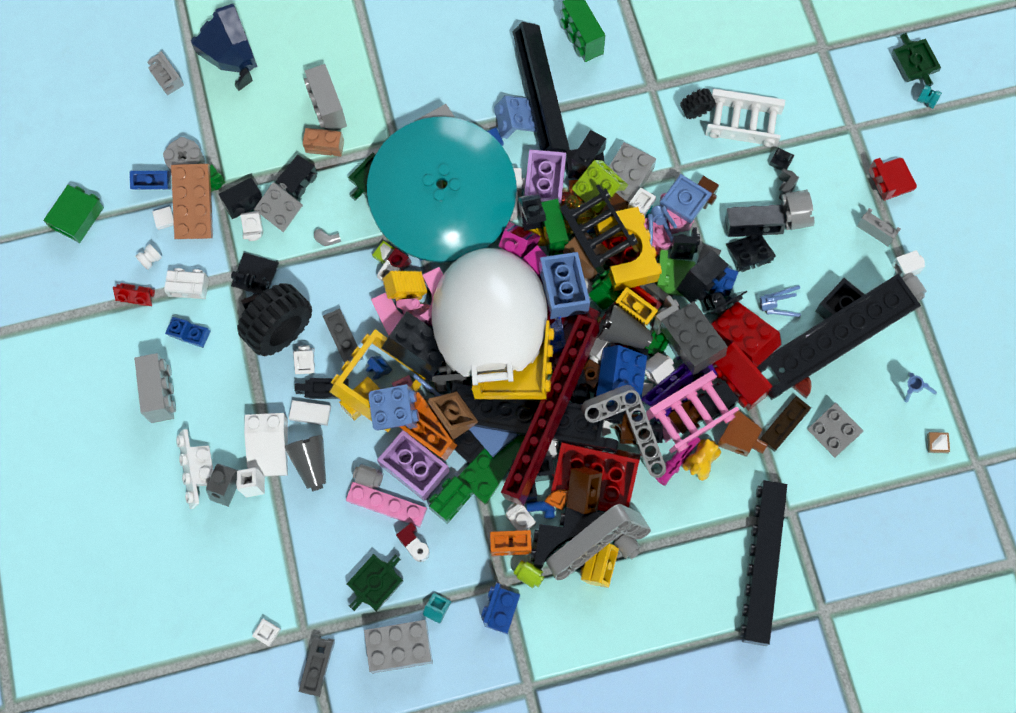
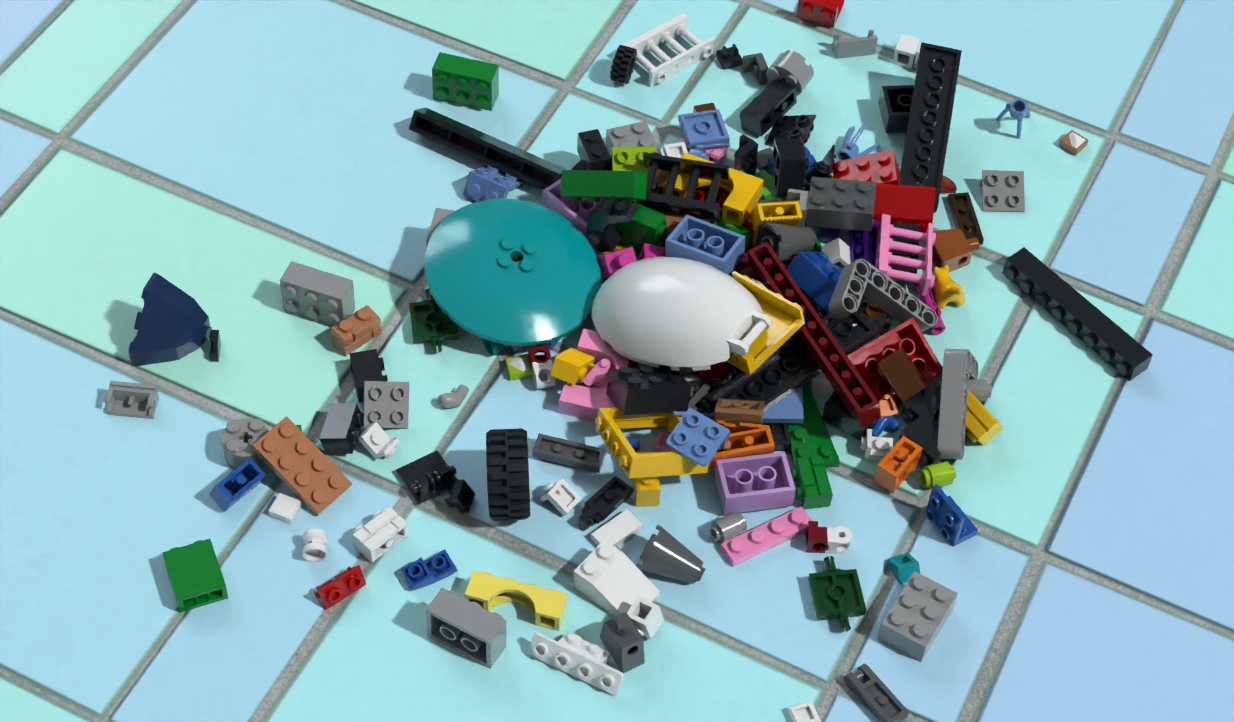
camera: 55 degrees left, 20 degrees down
none -> light yellow arch [464,570,568,631]
none -> green brick [560,170,647,202]

